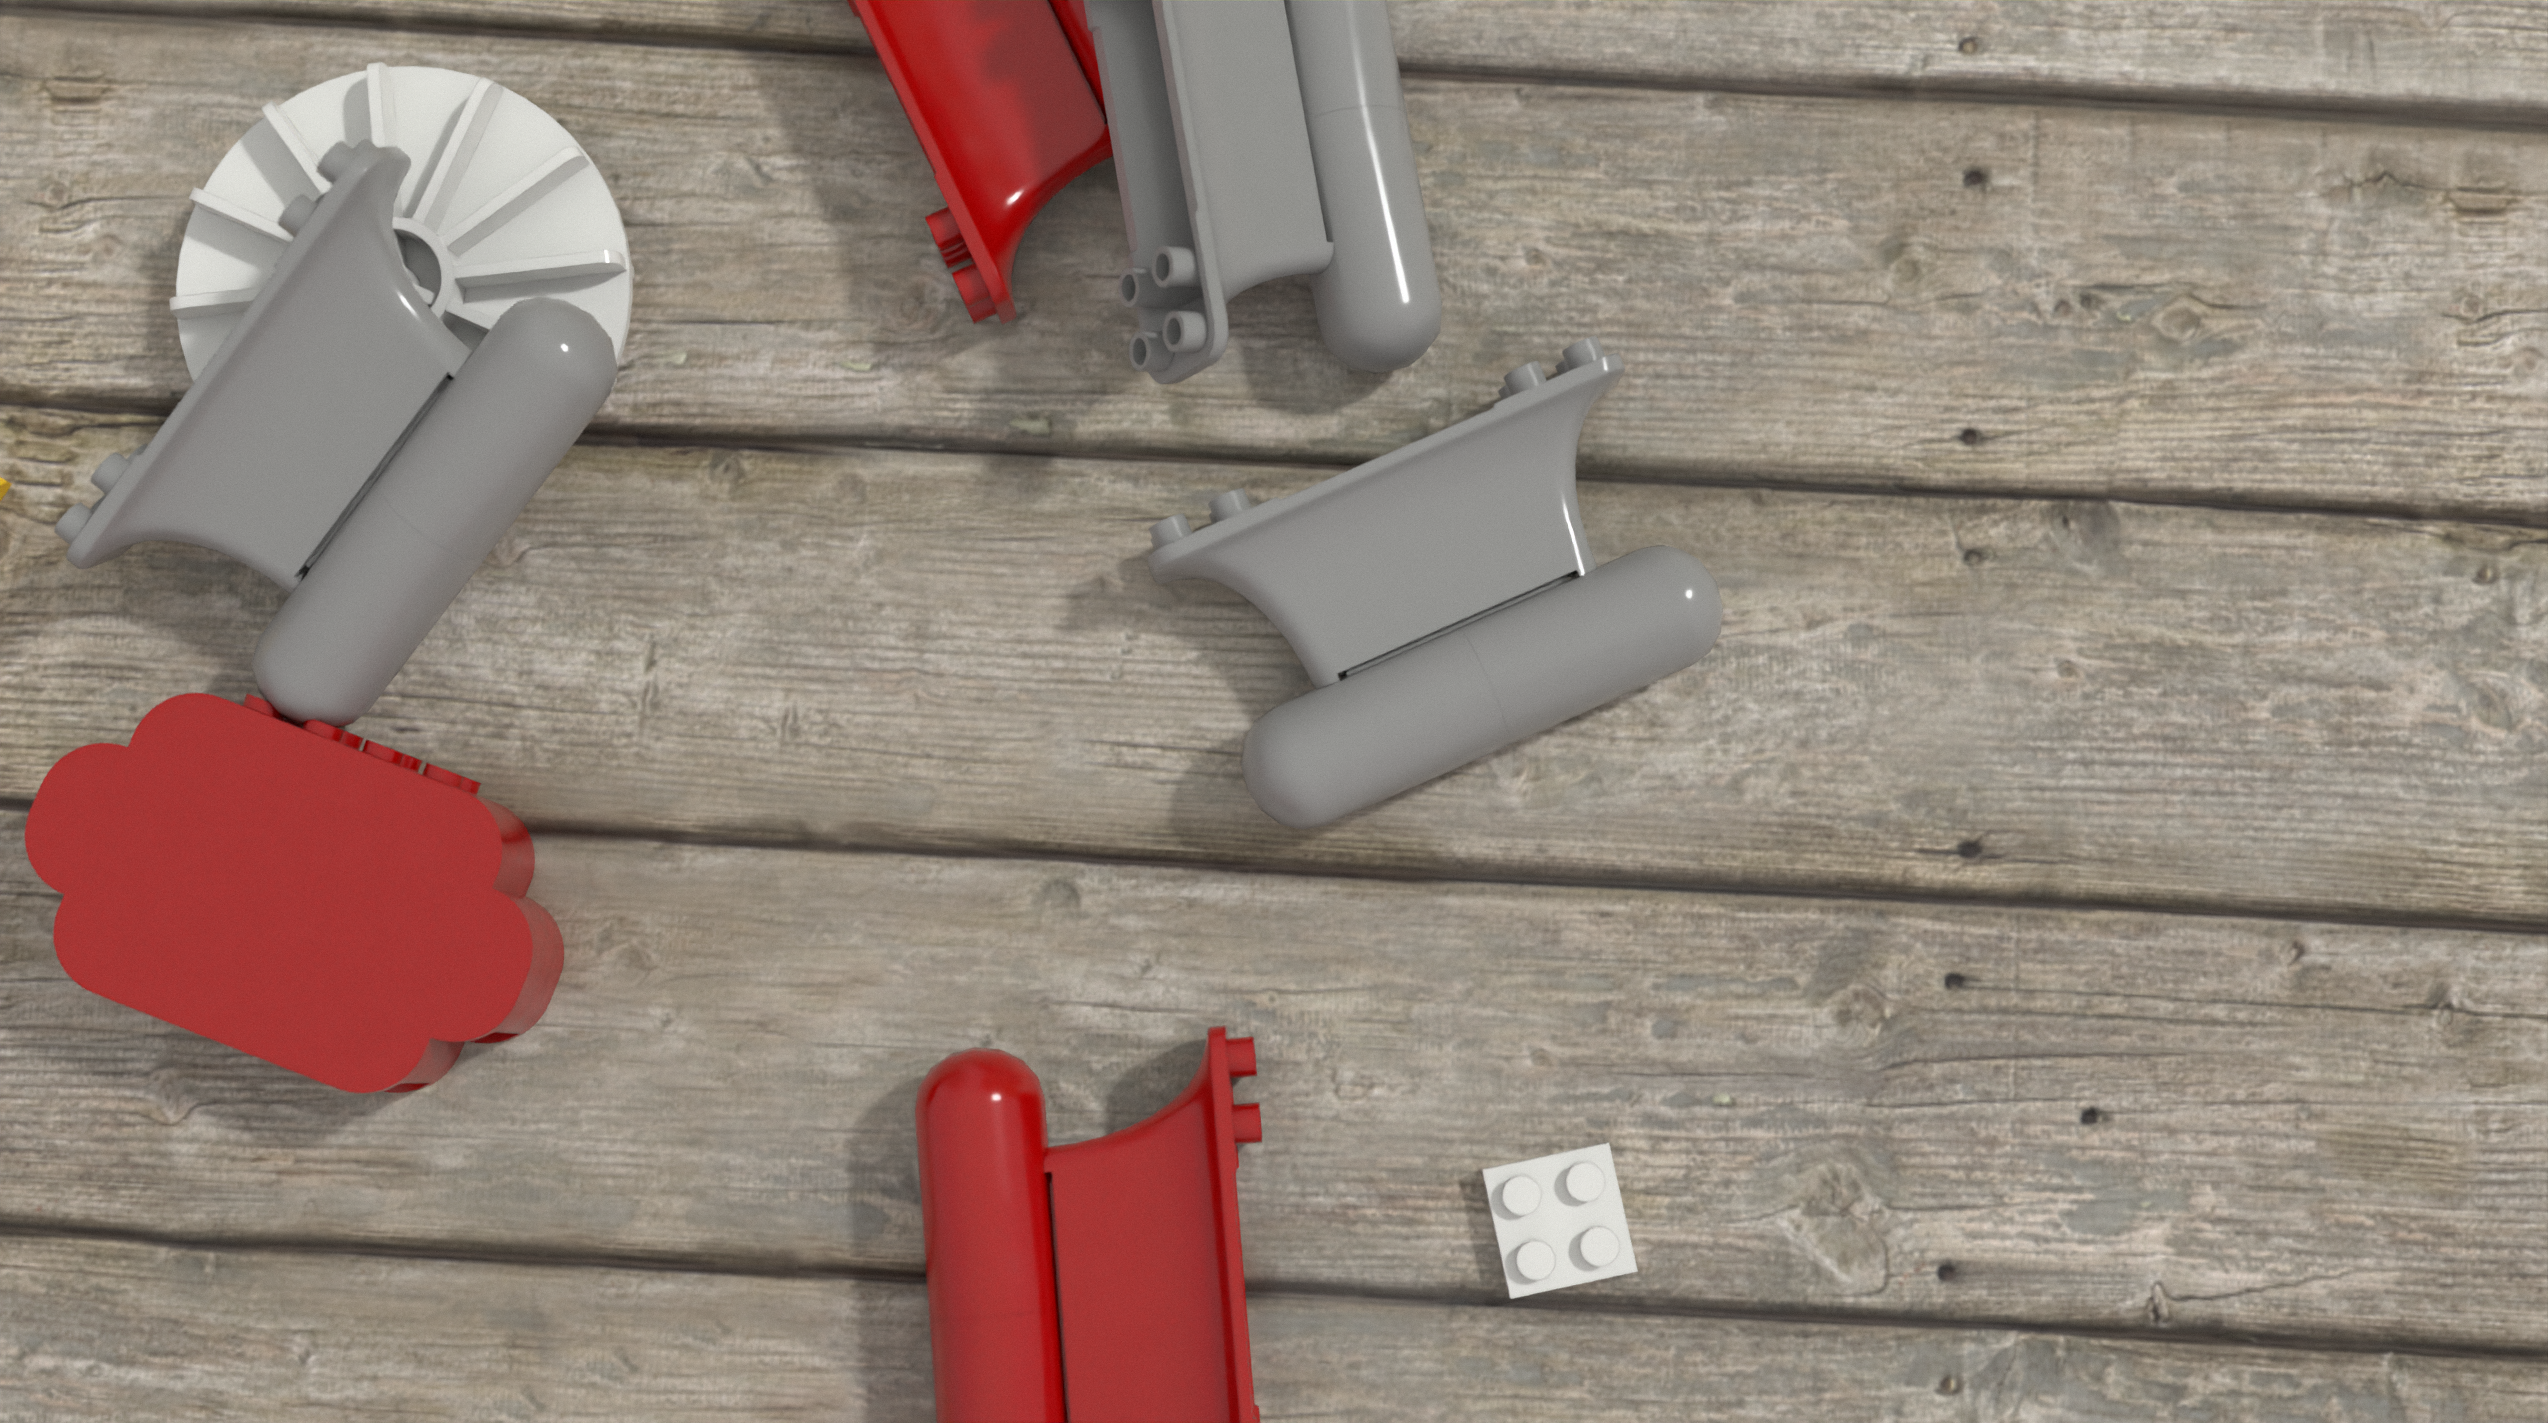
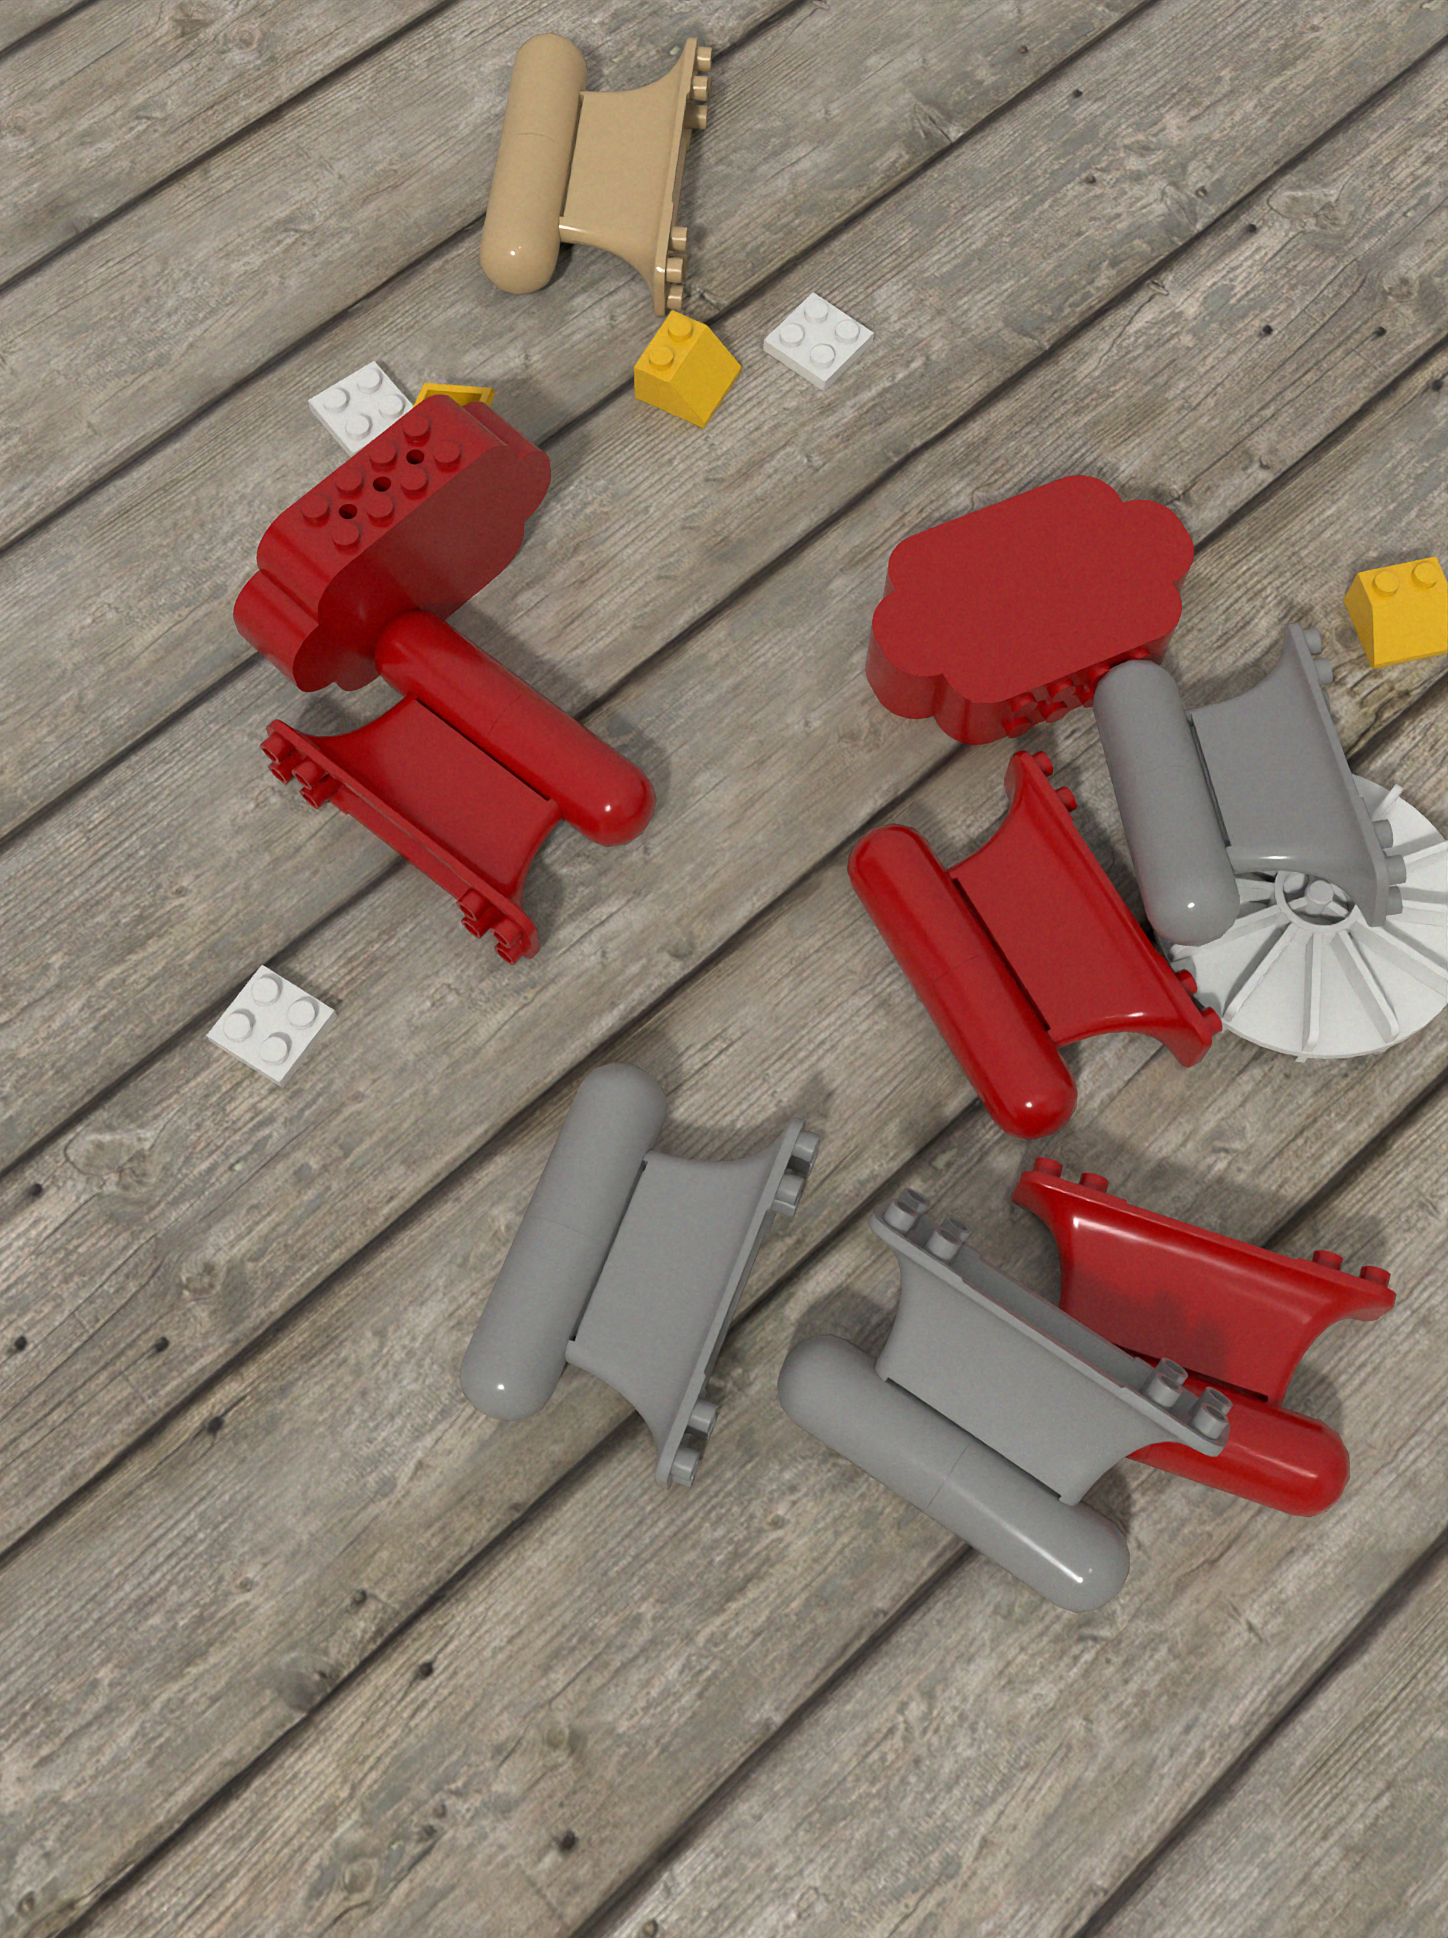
camera: 130 degrees right, 15 degrees down
none -> red piece [847,750,1223,1141]

